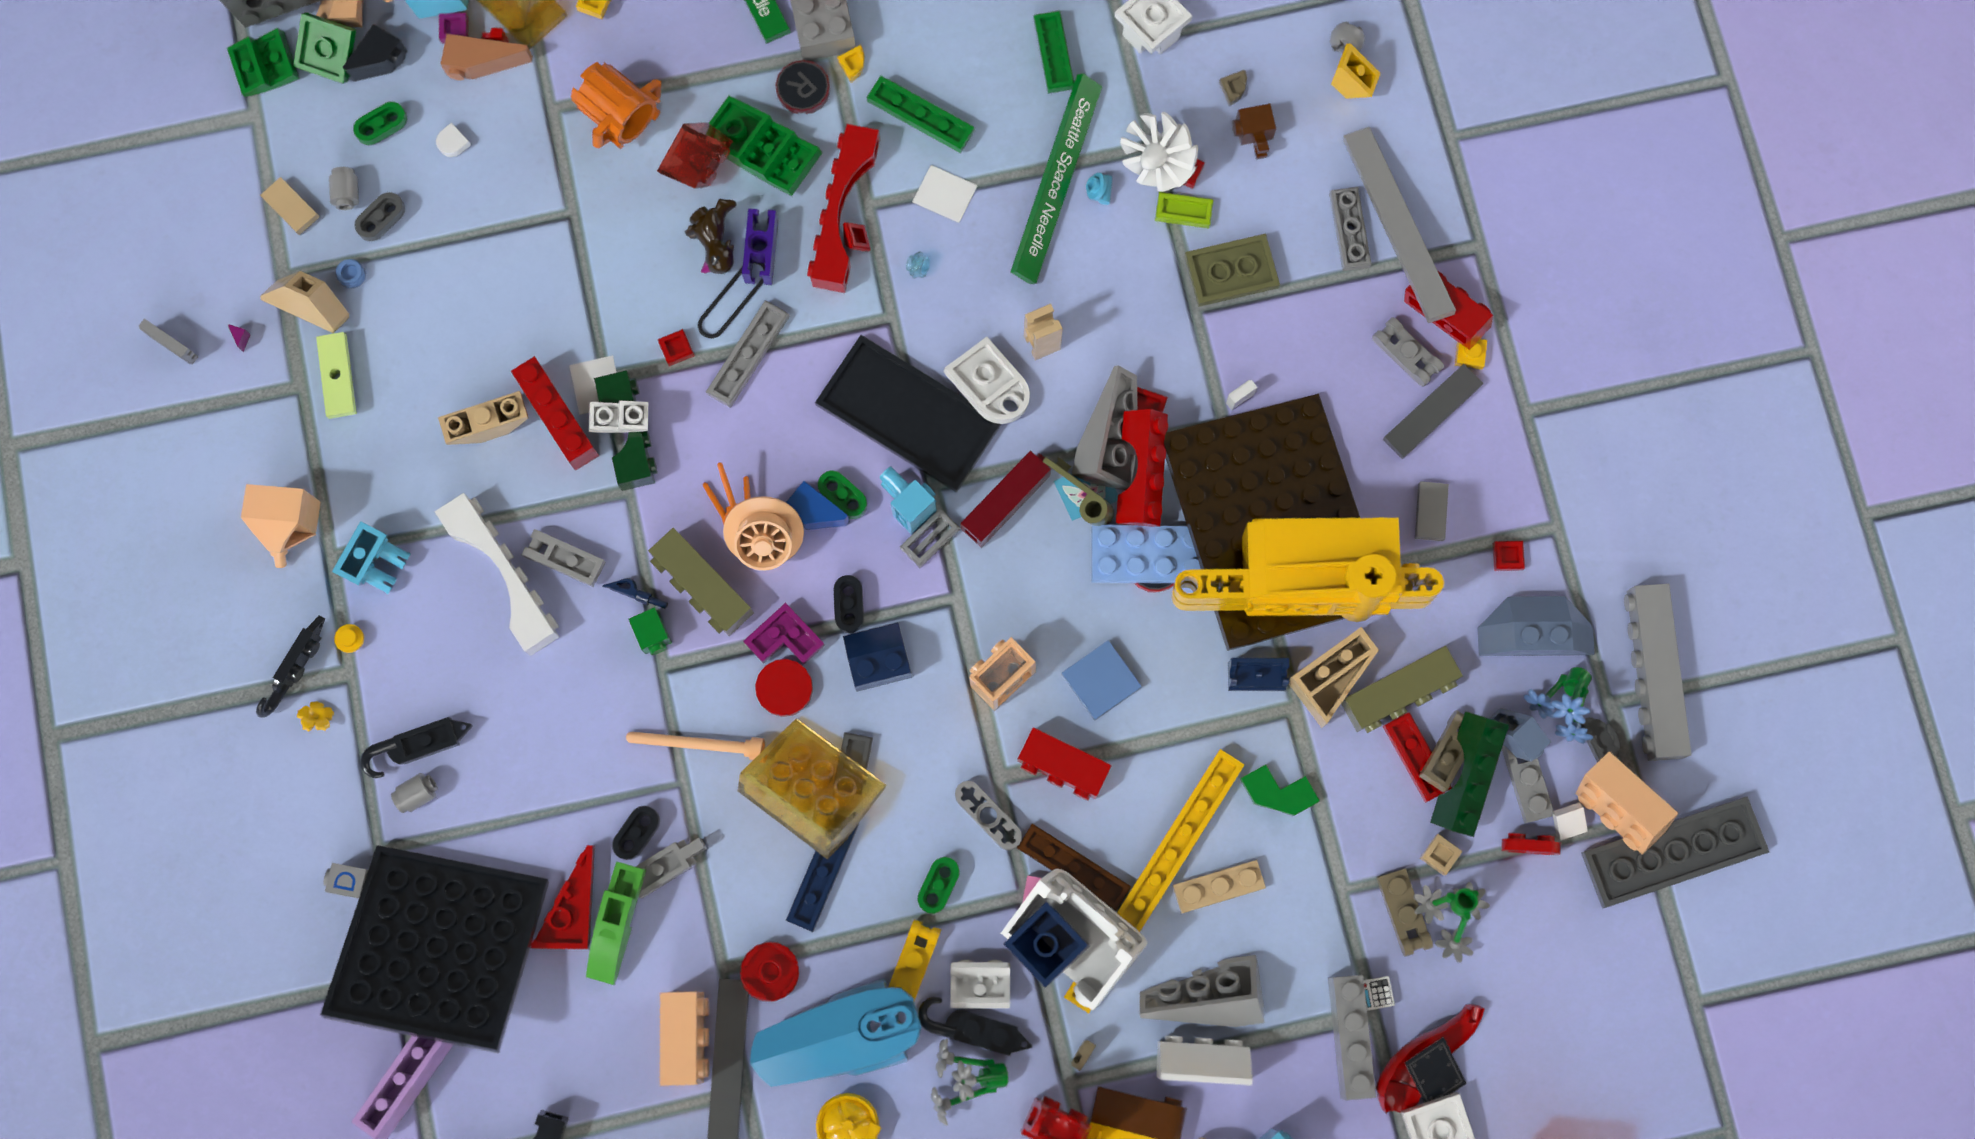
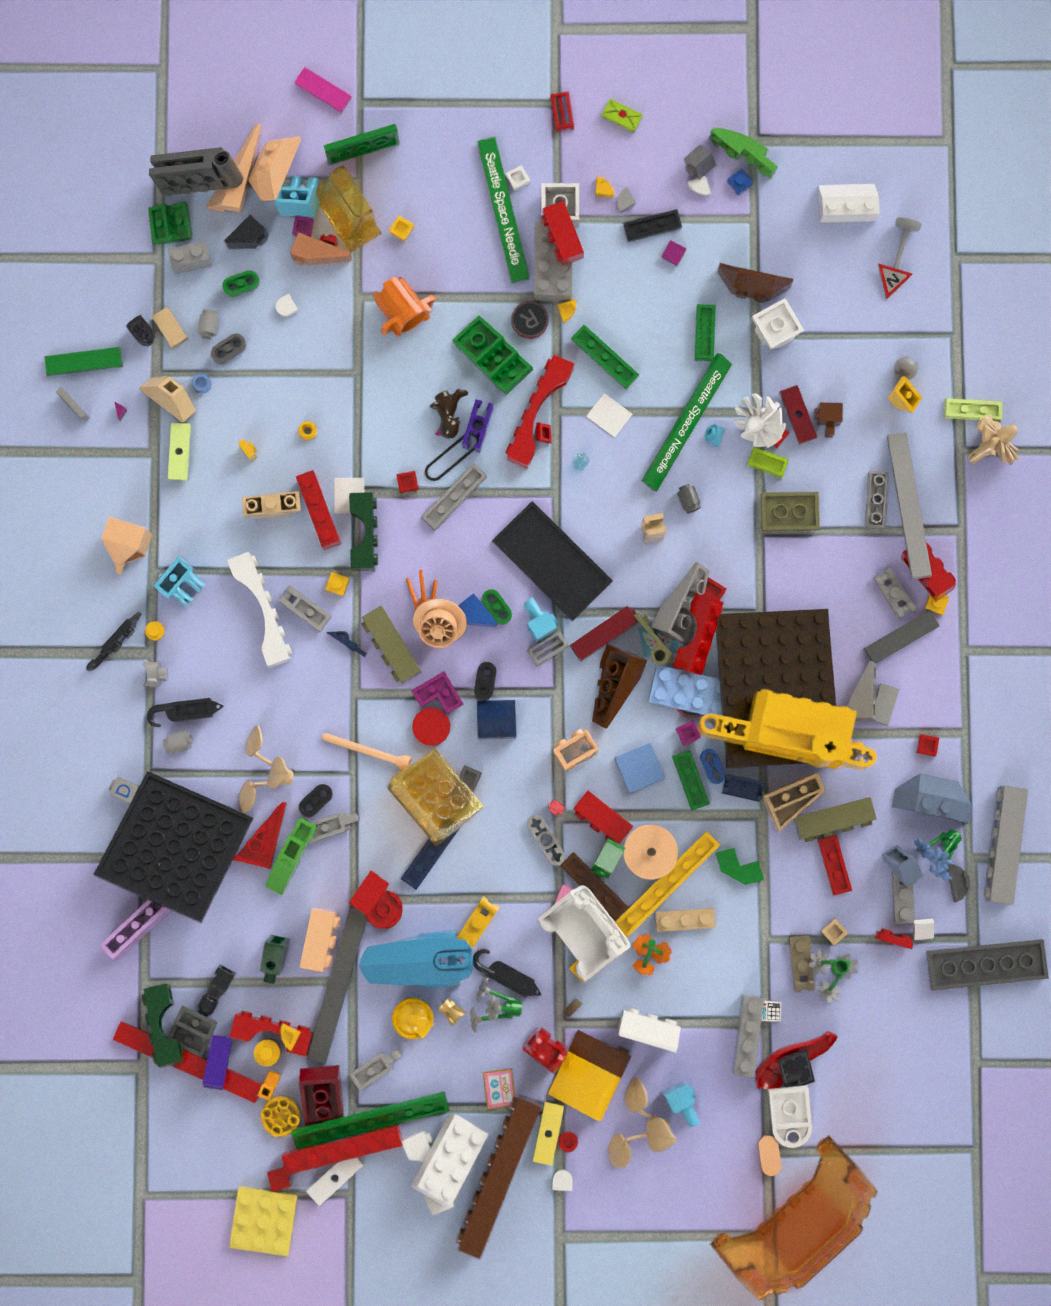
camera: 10 degrees right, 5 degrees up
plate [293,12,357,84] -> none
yellow plant [297,701,334,732] -> none
white slope [589,401,648,433] -> none
green brick [628,607,672,655] -> none
clear red slope [657,122,732,189] -> none
green plate [917,857,960,914] -> none
white plate [944,337,1030,424] -> none
white bracket [951,960,1010,1008] -> none
dark blue slope [1004,902,1090,988] -> none
light grey wedge [1139,955,1264,1027] -> none
dark tan tile [1219,70,1247,106] -> none
white tile [1226,380,1257,410] -> none
dark tan plate [1419,710,1464,792] -> none
dark green arch [1430,711,1509,837] -> none
light nougat brick [1575,752,1678,855] -> none
none -> green tile [44,347,123,376]
none -> rock [126,315,155,347]
none -> light grey piece [143,661,168,687]
none -> light grey brick [168,241,212,274]
none -> yellow plate [238,439,257,462]
none -> tan plant [239,725,293,814]
none -> dark green torso [260,935,290,984]
none -> yellow plate [298,421,317,440]
none -> yellow plate [325,572,350,597]
none -> red panel [348,871,389,915]
none -> pearl gold piece [439,998,467,1027]
none -> coral plate [548,799,566,816]
none -> slope [591,839,625,879]
none -> reddish brown wedge [592,644,647,729]
none -> light nougat piece [623,825,678,880]
none -> orange plant [633,934,672,976]
none -> green tile [672,750,710,811]
none -> magenta plate [675,720,701,746]
none -> dark grey brick [677,484,701,514]
none -> blue beam [700,749,725,784]
none -> dark red tile [779,385,817,445]
none -> light grey slope [847,661,877,722]
none -> yellowish green tile [944,398,1003,422]
none -> tan piece [967,415,1019,465]

